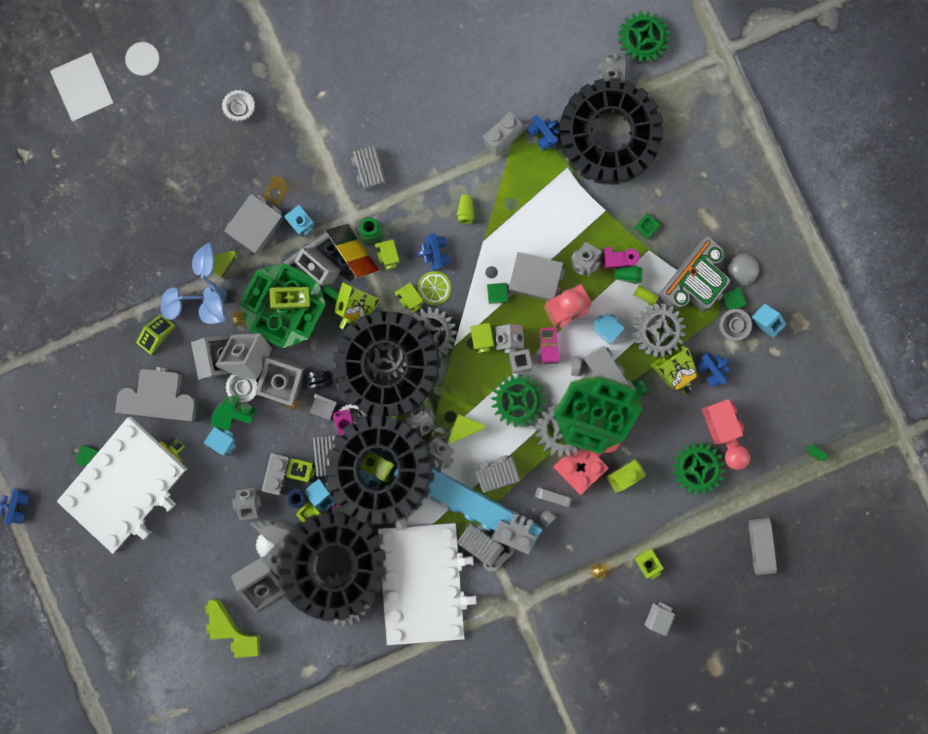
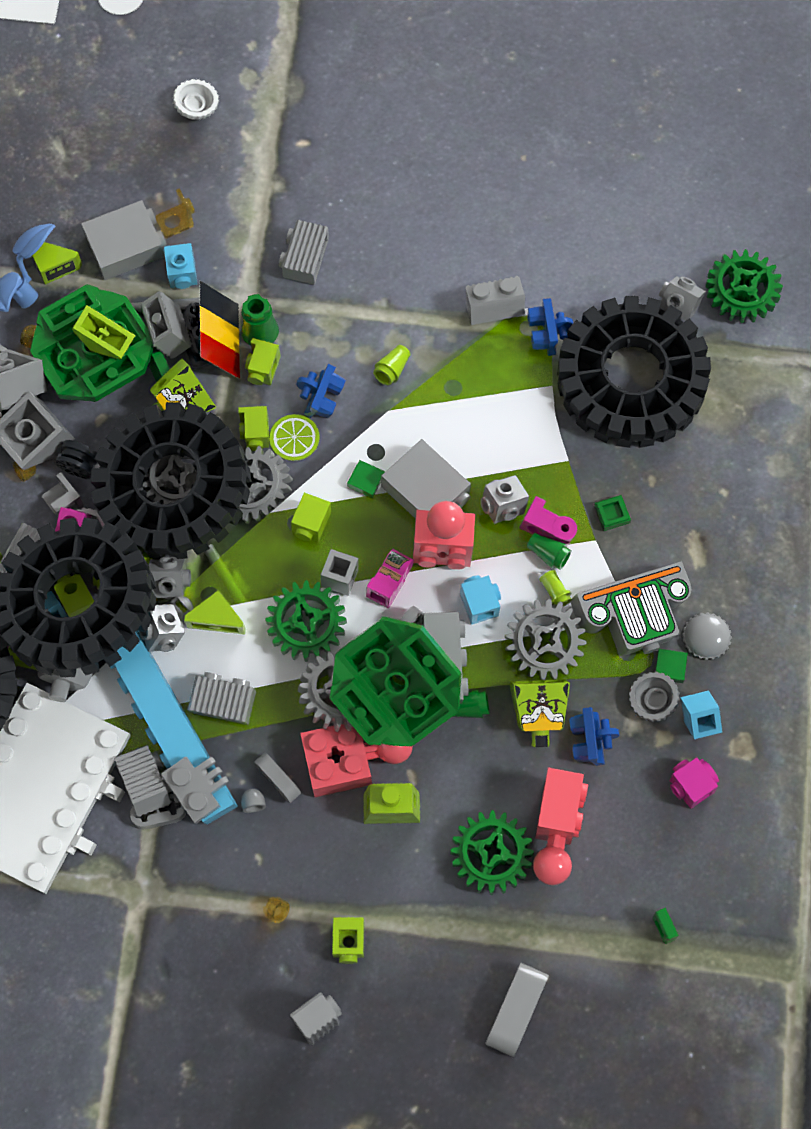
camera: 30 degrees right, 15 degrees down
light grey brick [495,324,524,354] -> none
none -> dark pink brick [670,758,719,809]

